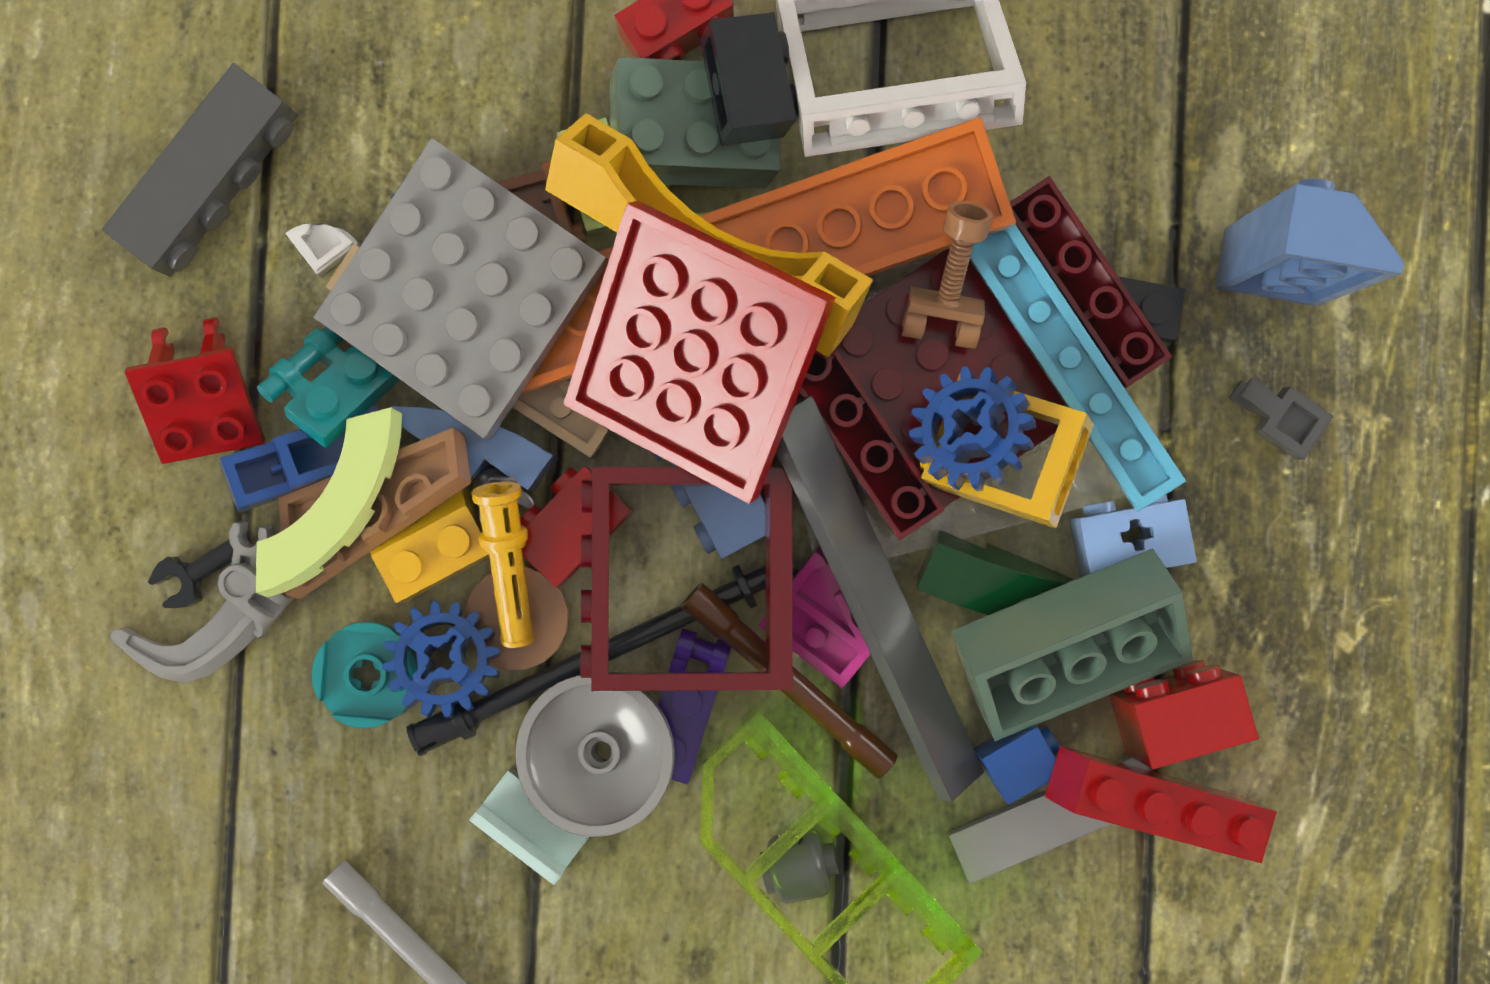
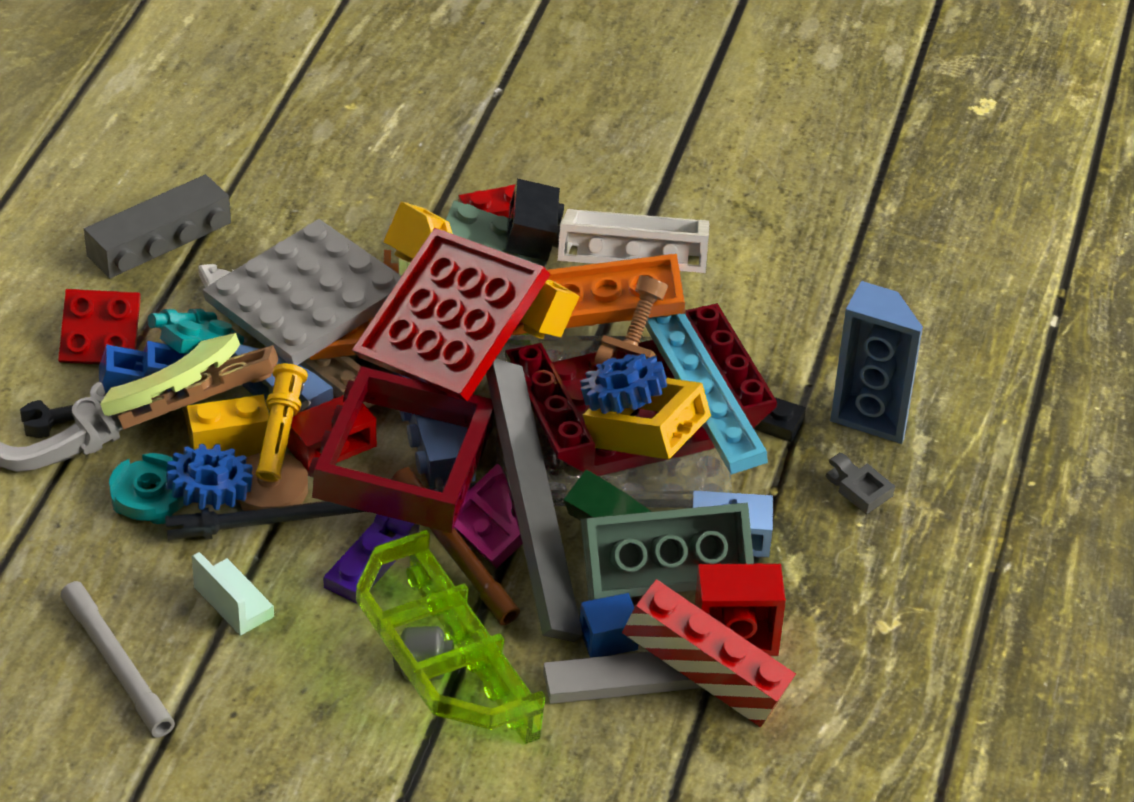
camera: 10 degrees right, 45 degrees down
light grey dish [516,675,675,837] -> none

